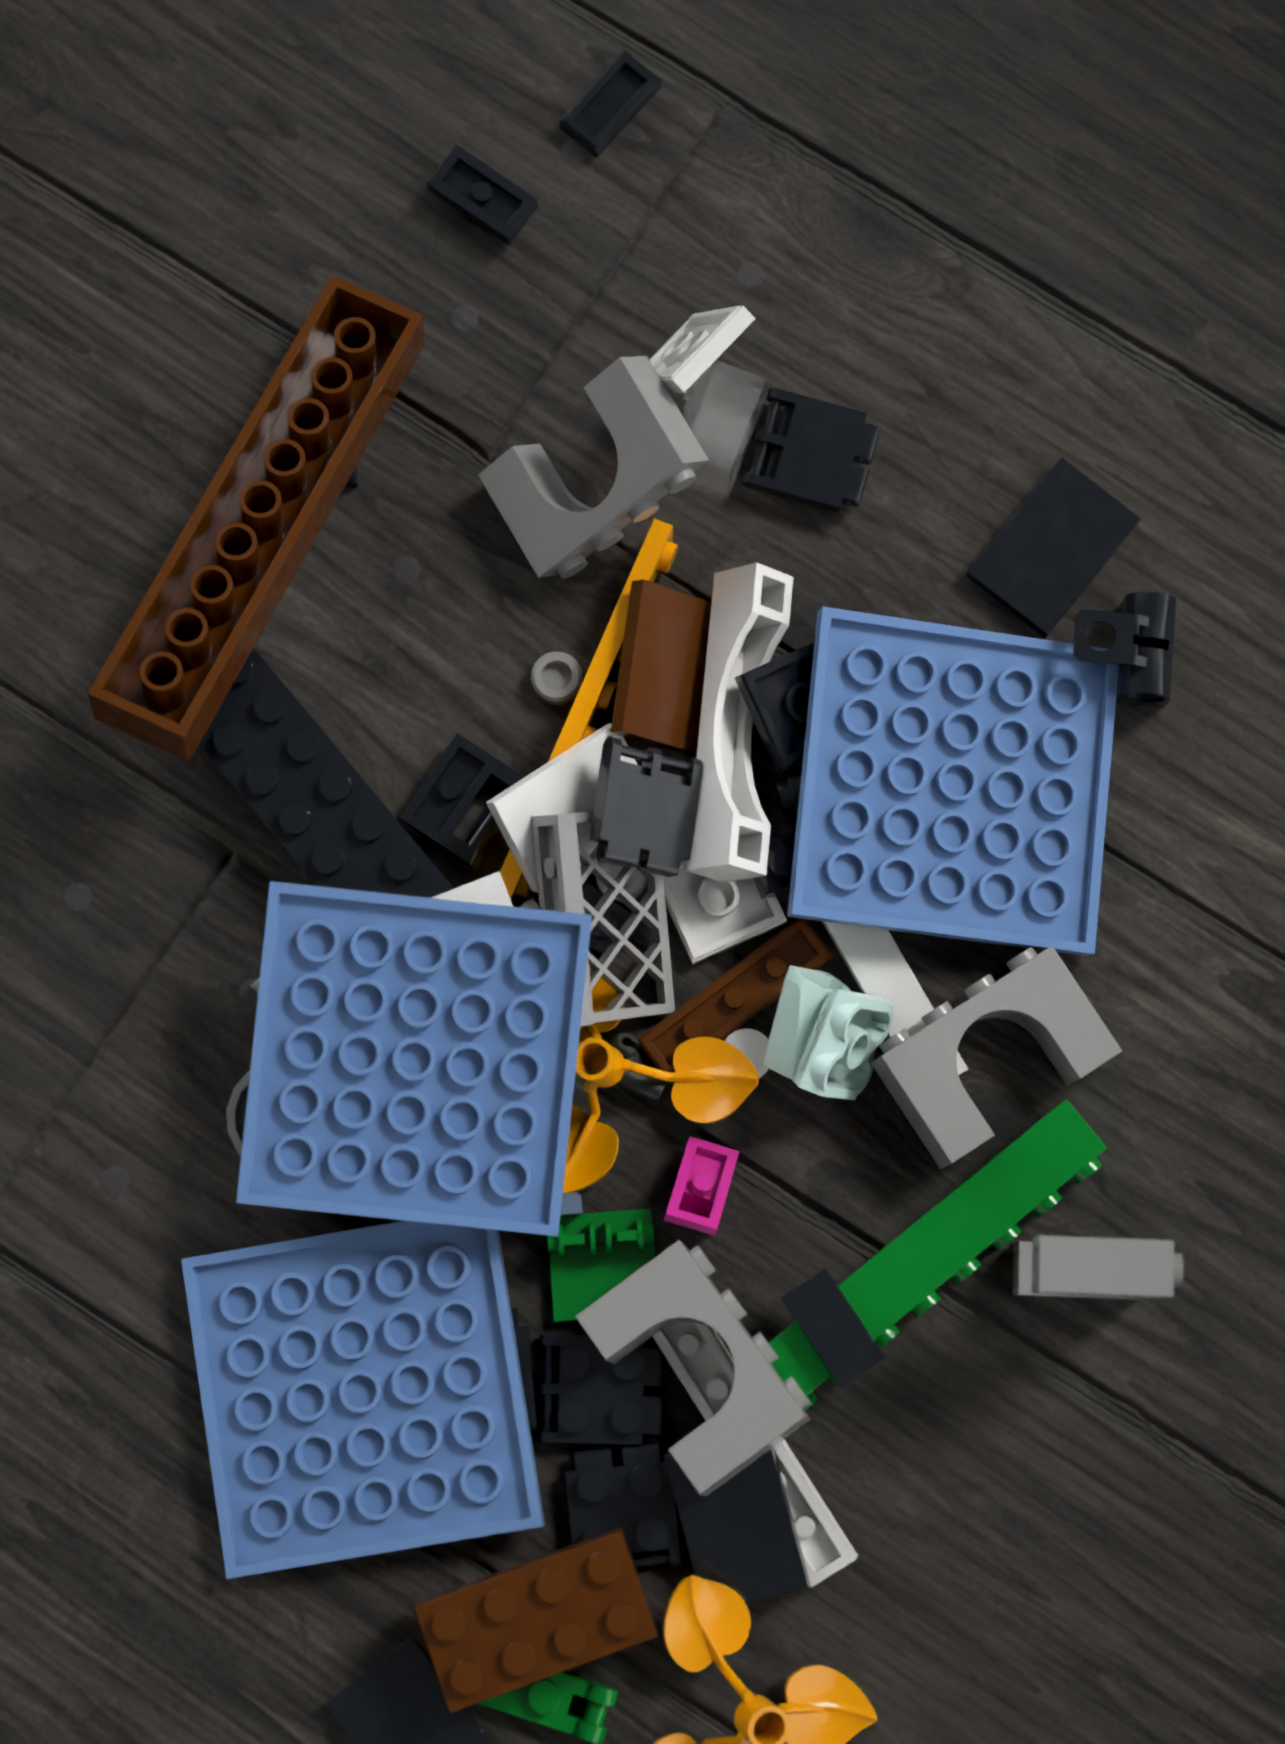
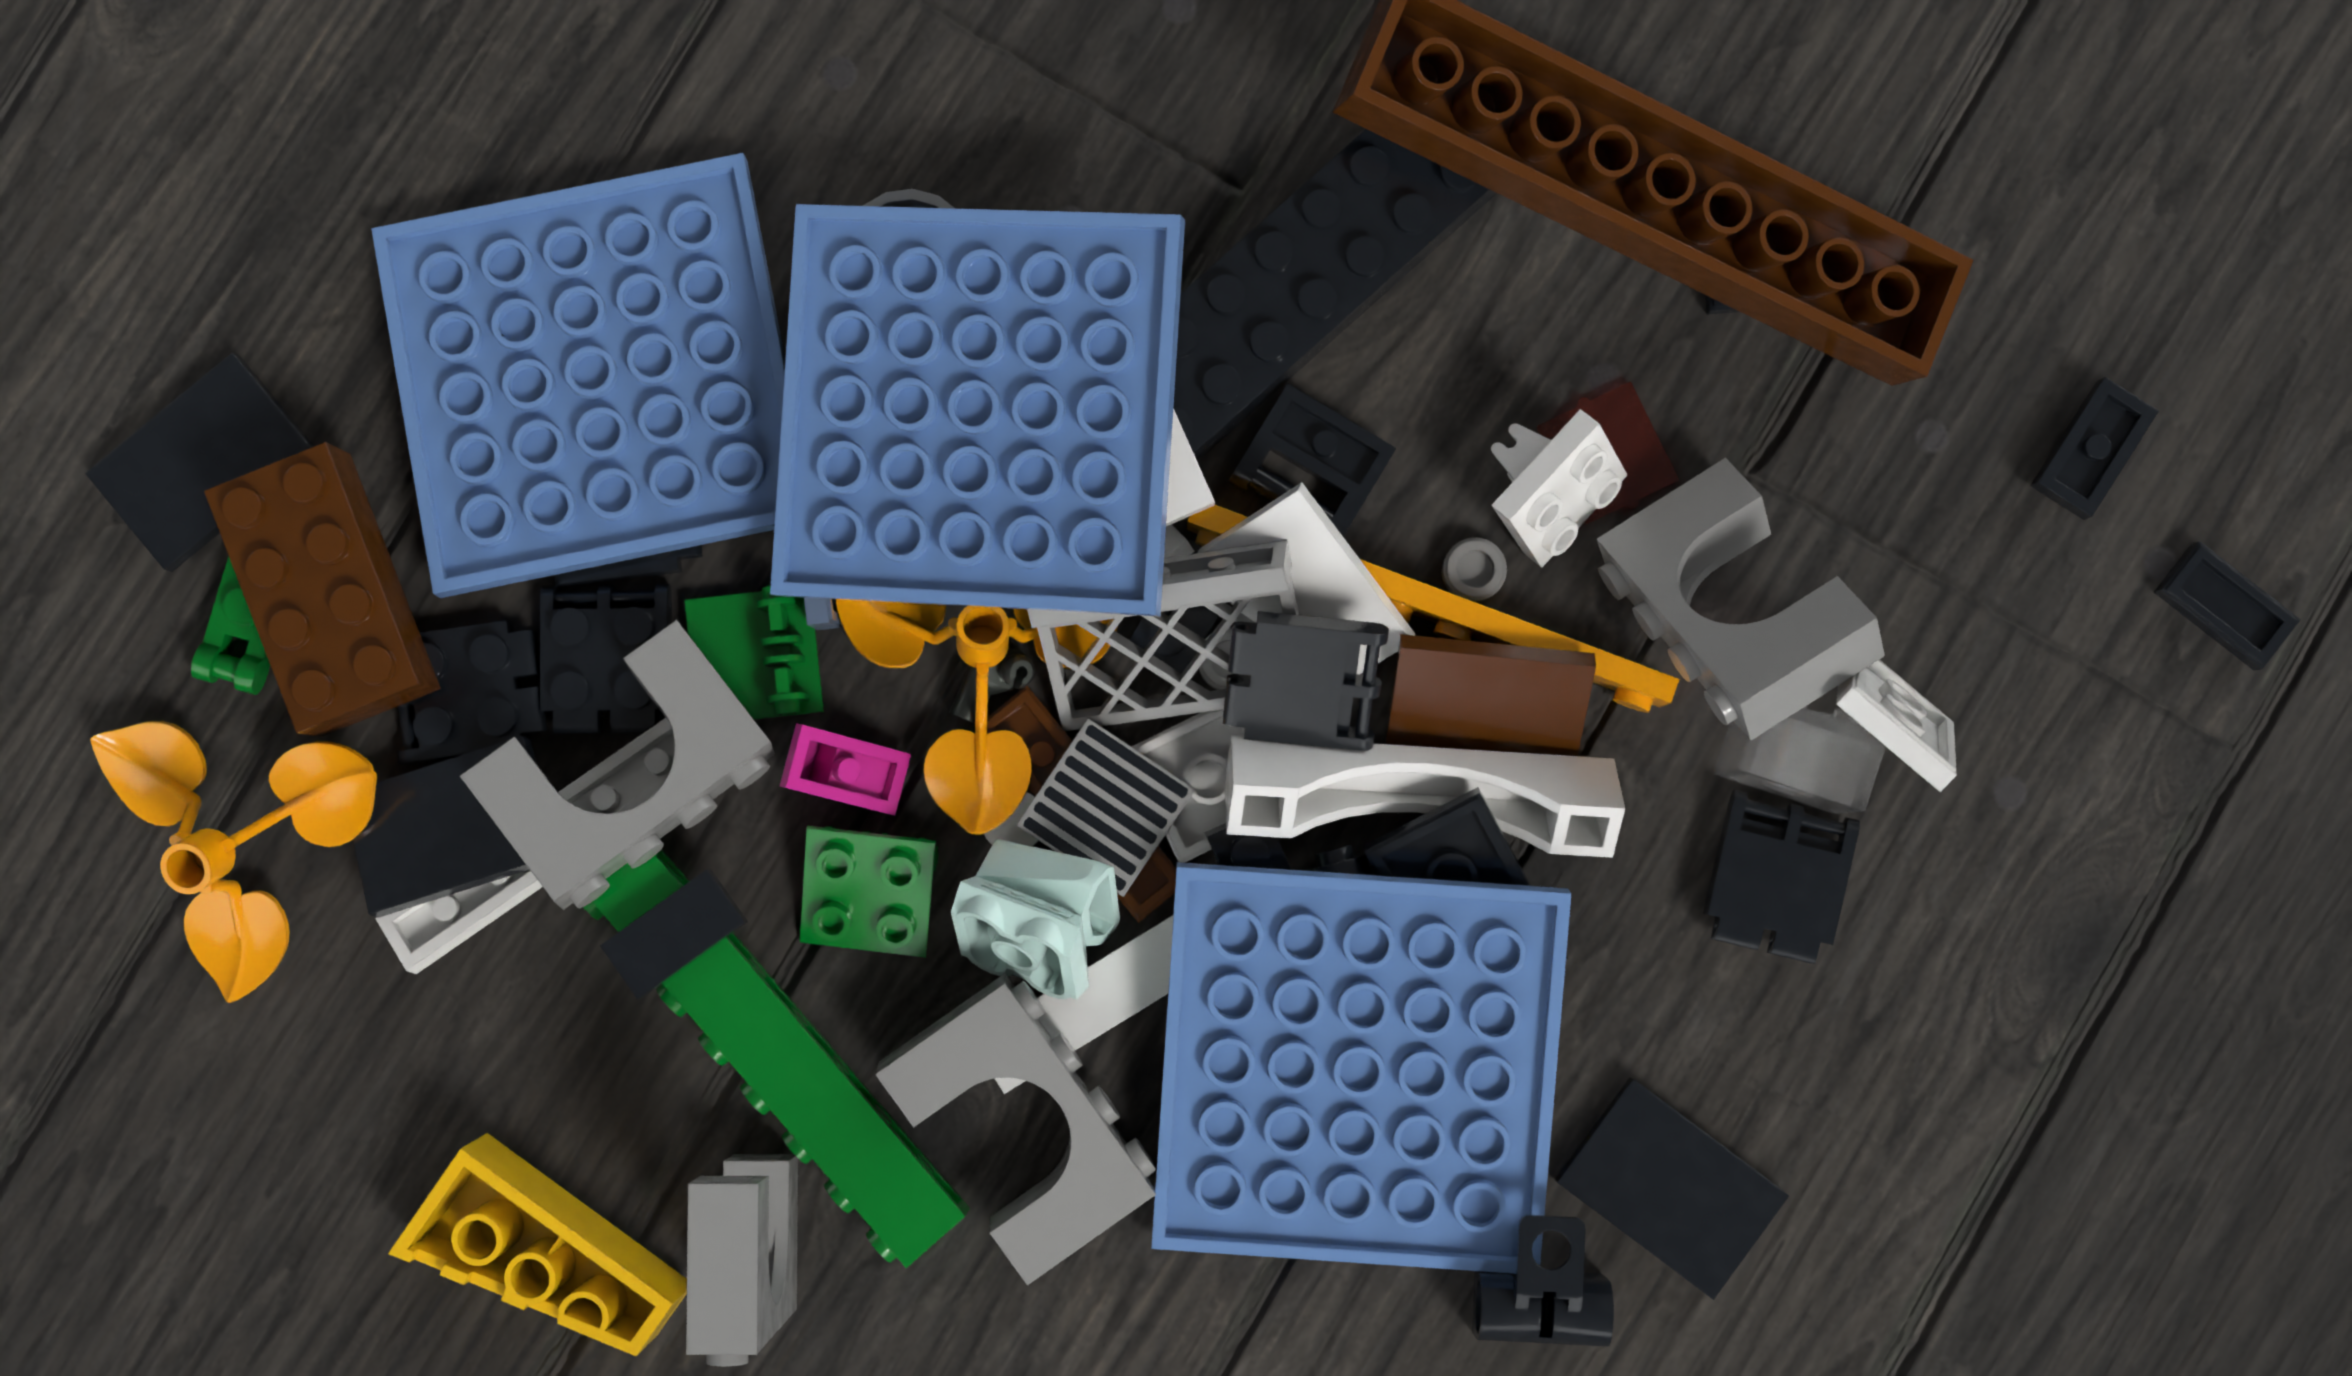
camera: 90 degrees right, 5 degrees up
none -> yellow wedge [388,1133,687,1356]
none -> green hinge [800,825,939,958]
none -> tile [1017,718,1195,897]
none -> white plate [1491,409,1627,568]
none -> clear red piece [1536,382,1679,526]

